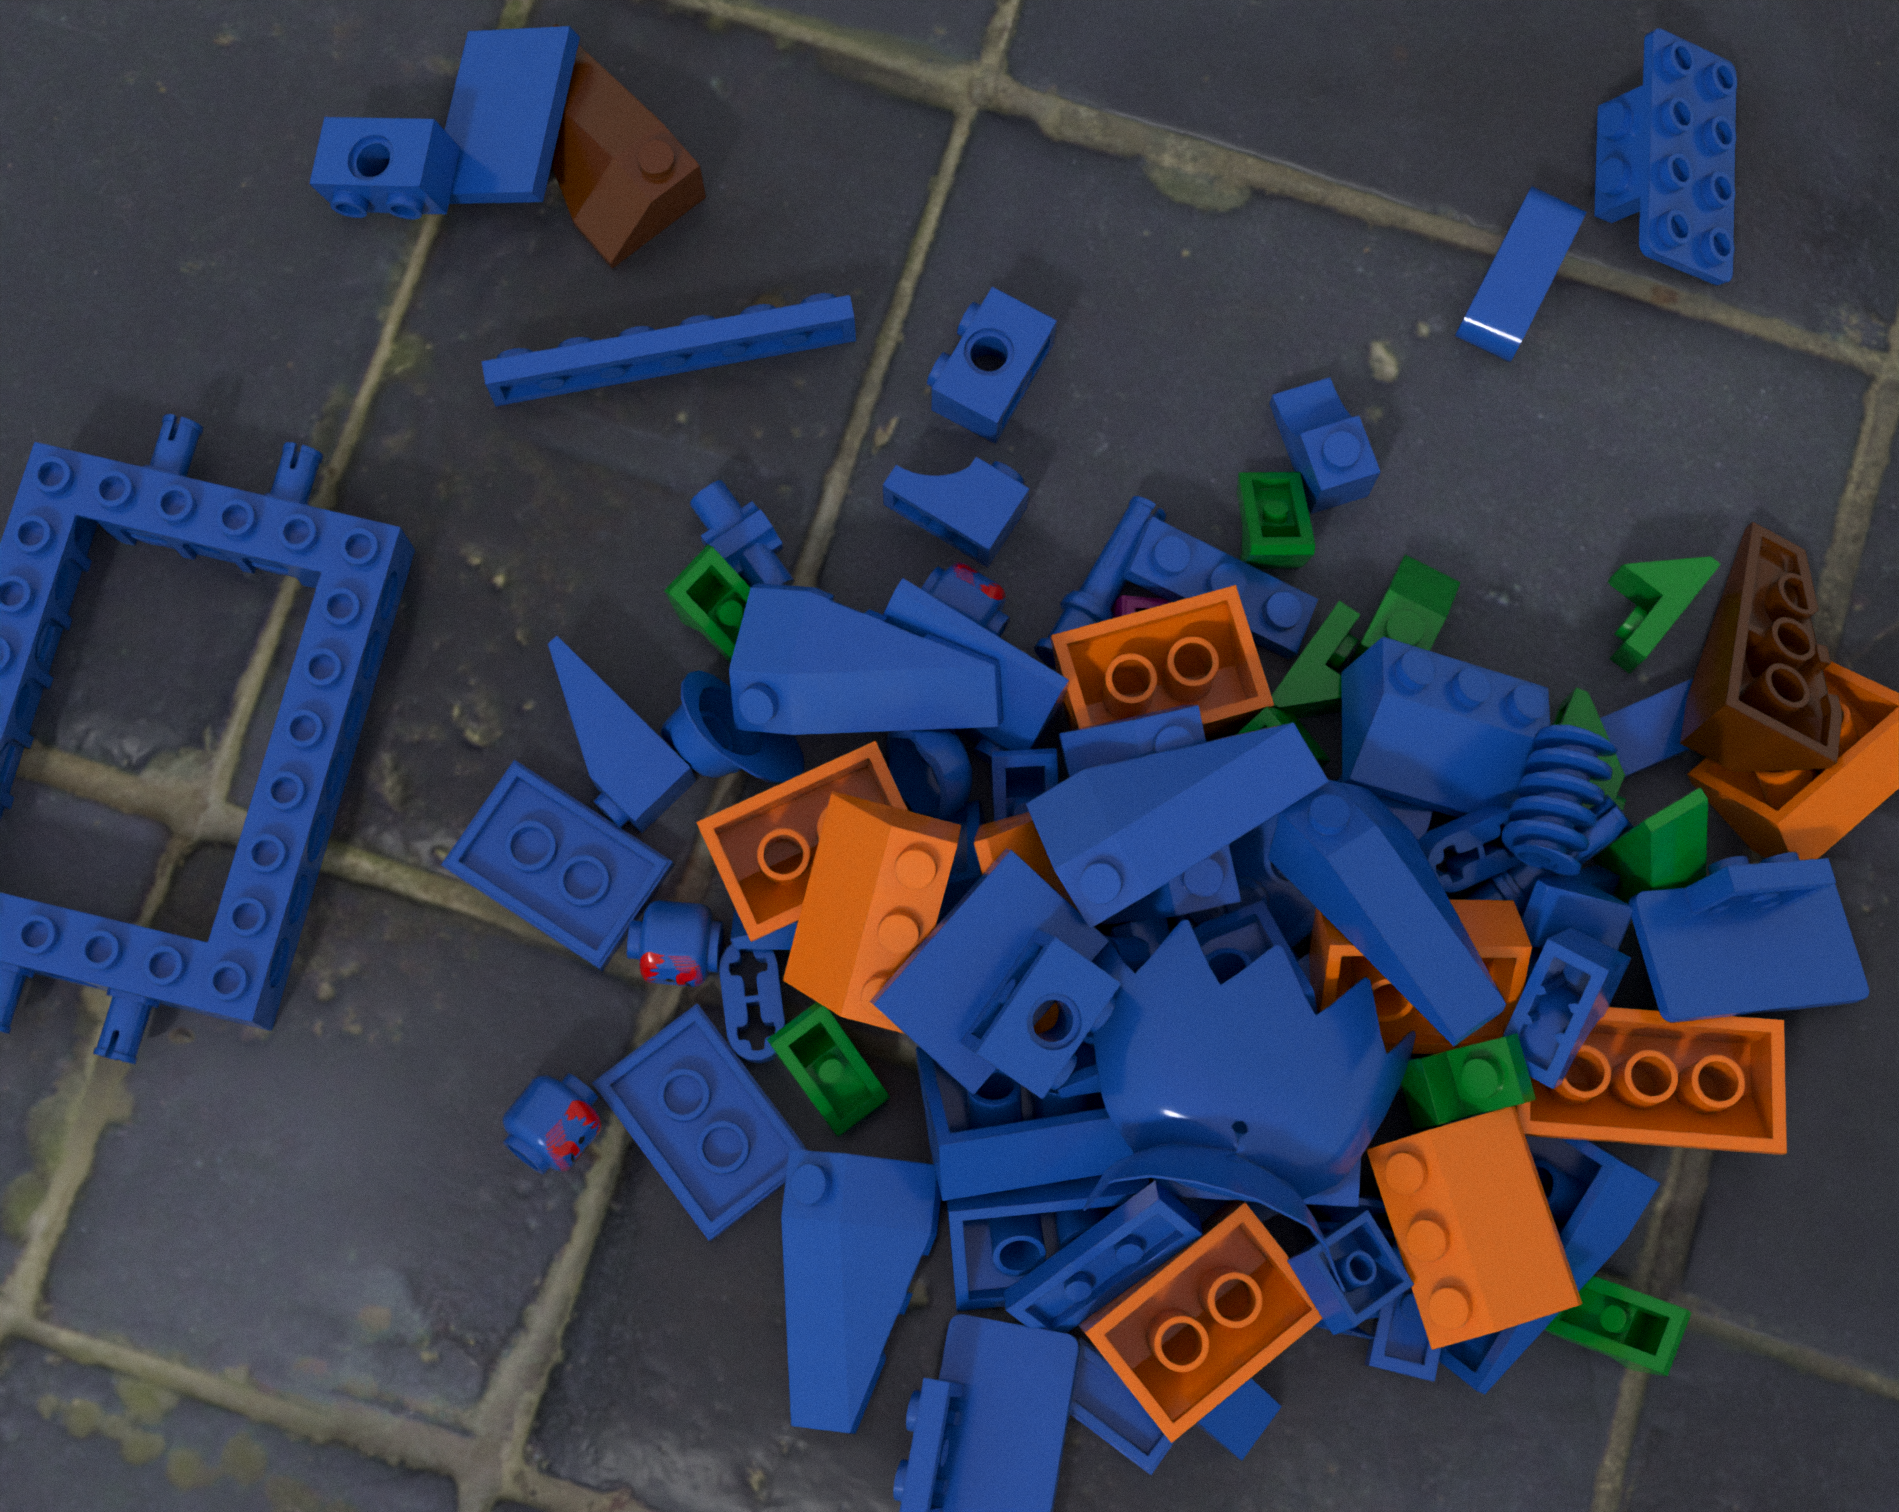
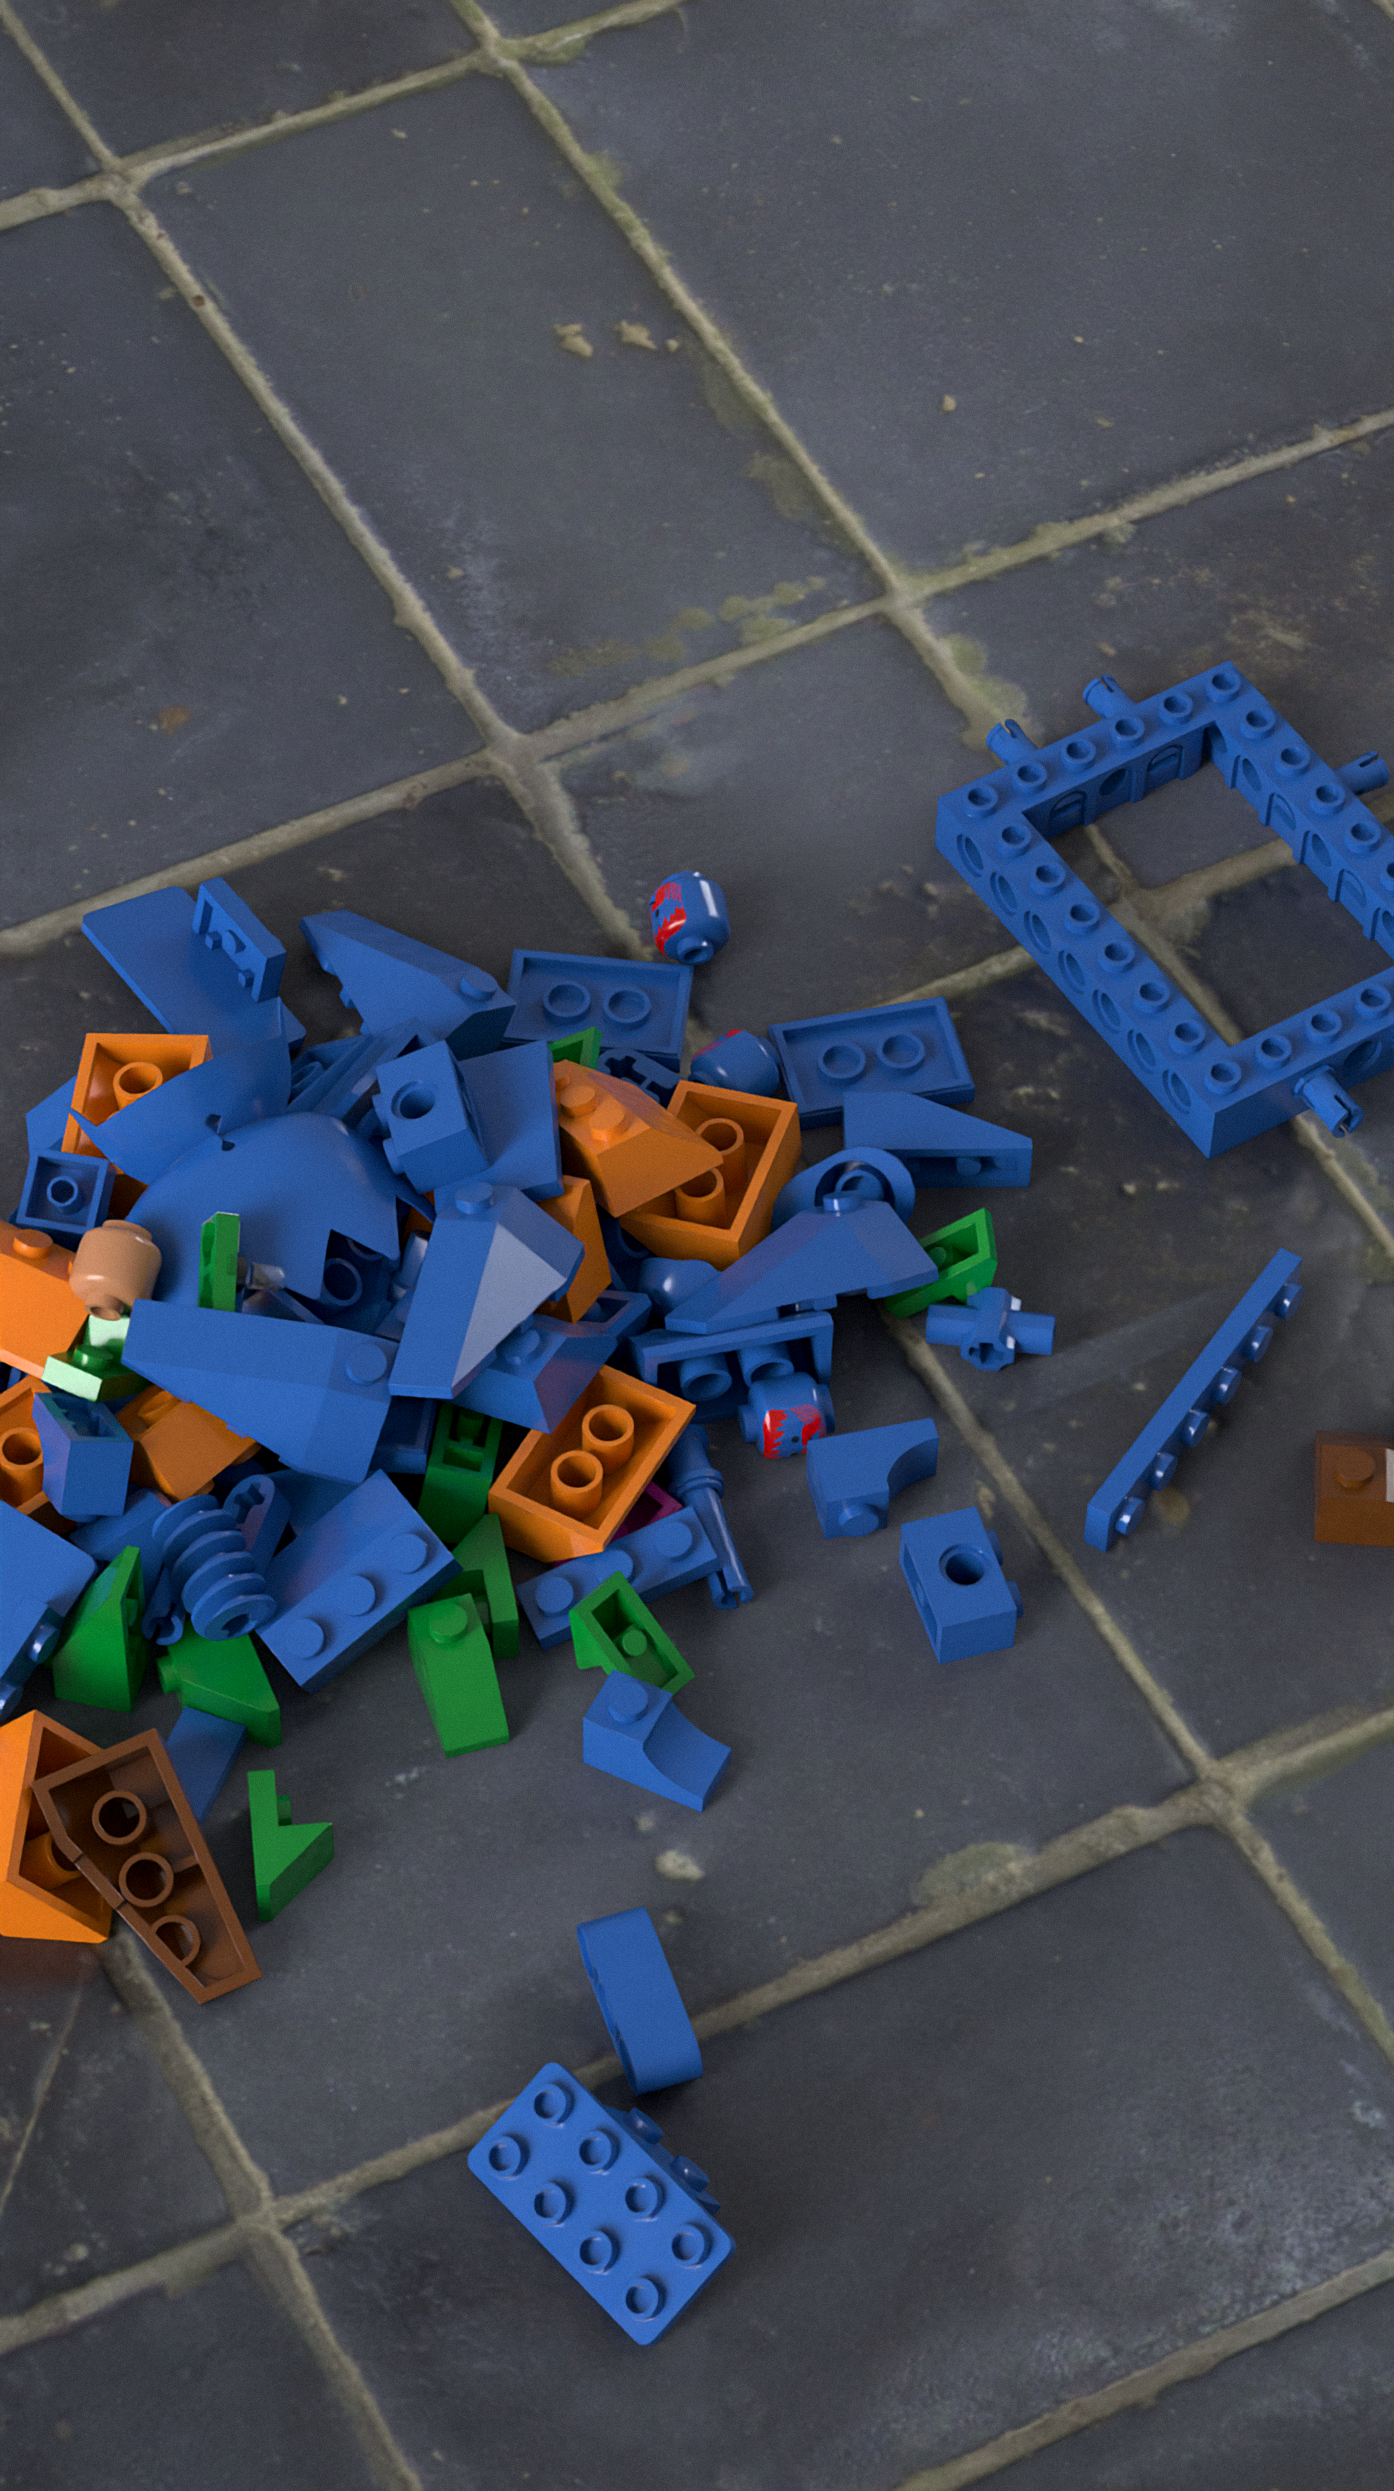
camera: 135 degrees right, 25 degrees down
none -> nougat head [69,1220,162,1321]
none -> green piece [197,1211,288,1312]

